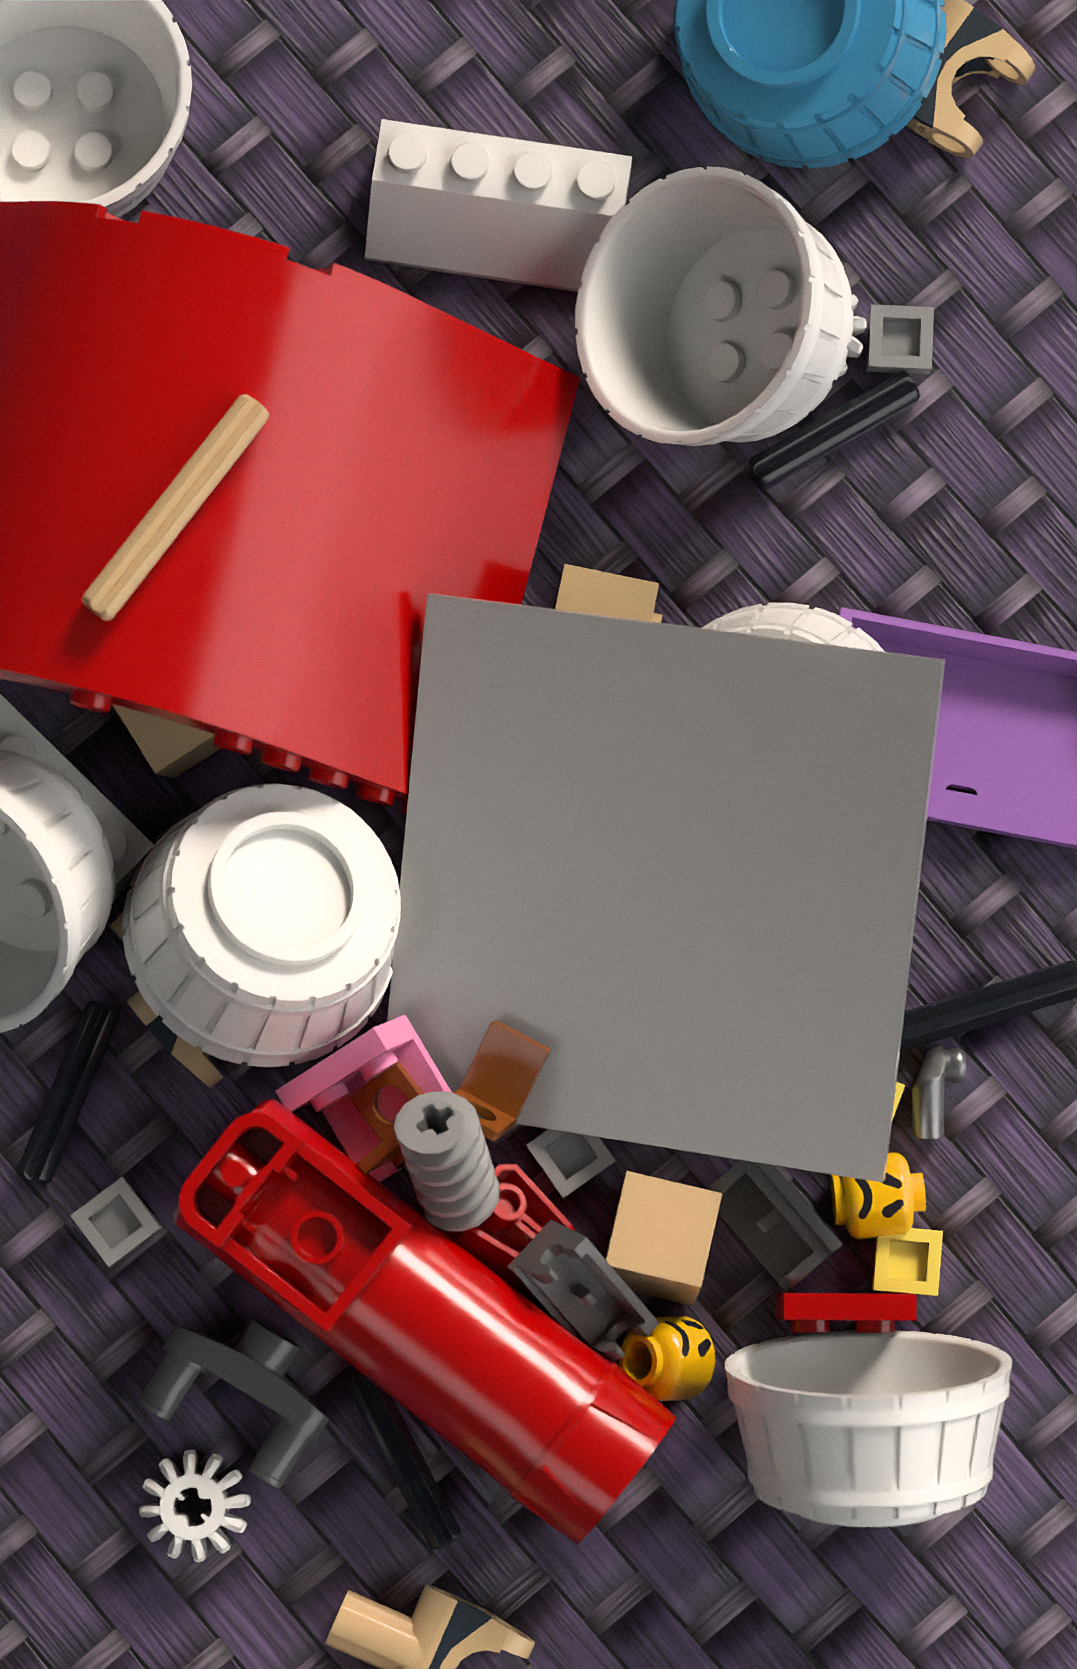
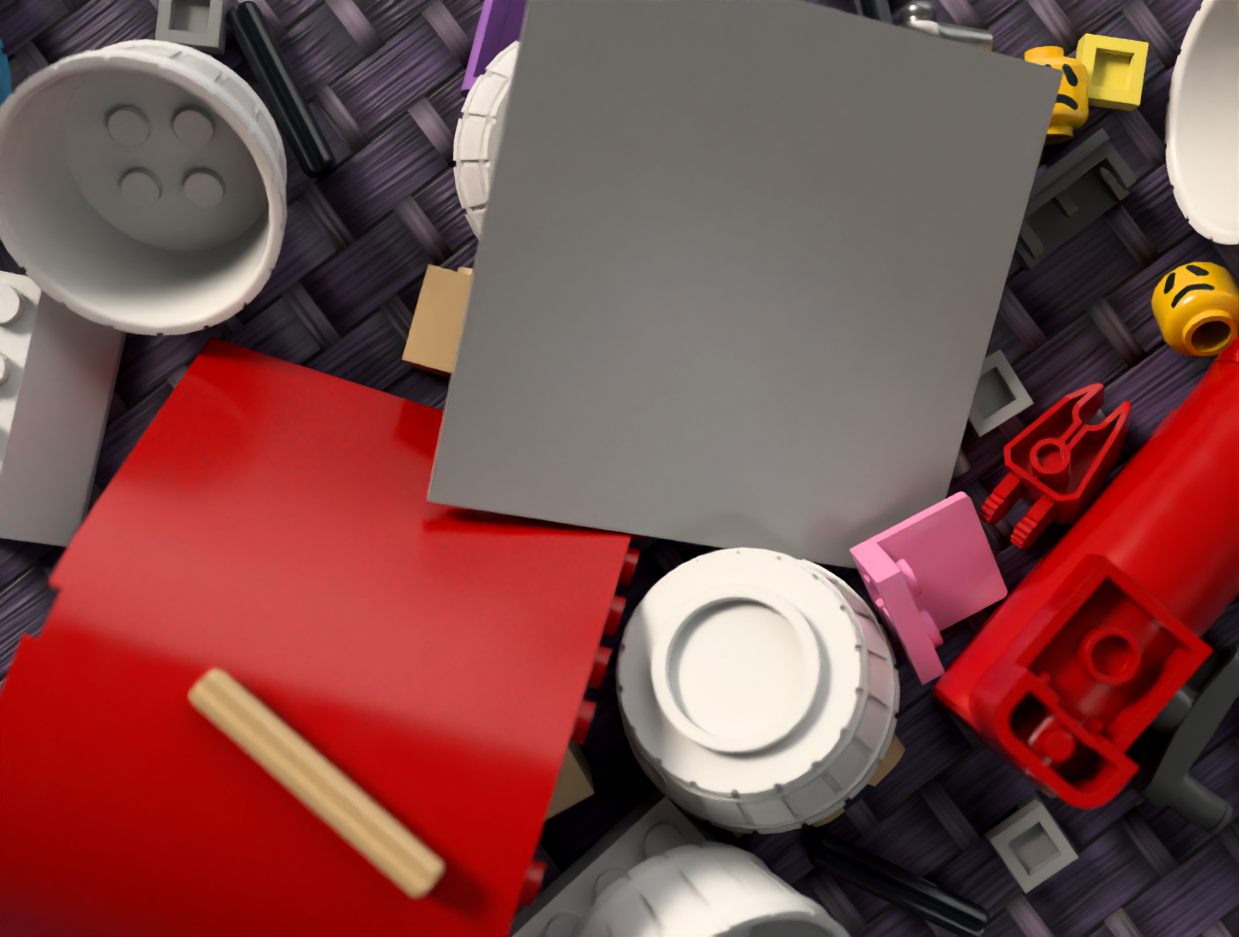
camera: 90 degrees left, 5 degrees up
dark orange bracket [350,1060,424,1174] -> none
light grey piece [394,1091,500,1231] -> none
dark orange bracket [454,1020,550,1141] -> none
dark grey hinge [507,1220,659,1360] -> none
tan head [605,1171,722,1306] -> none
red plate [776,1293,917,1333] -> none

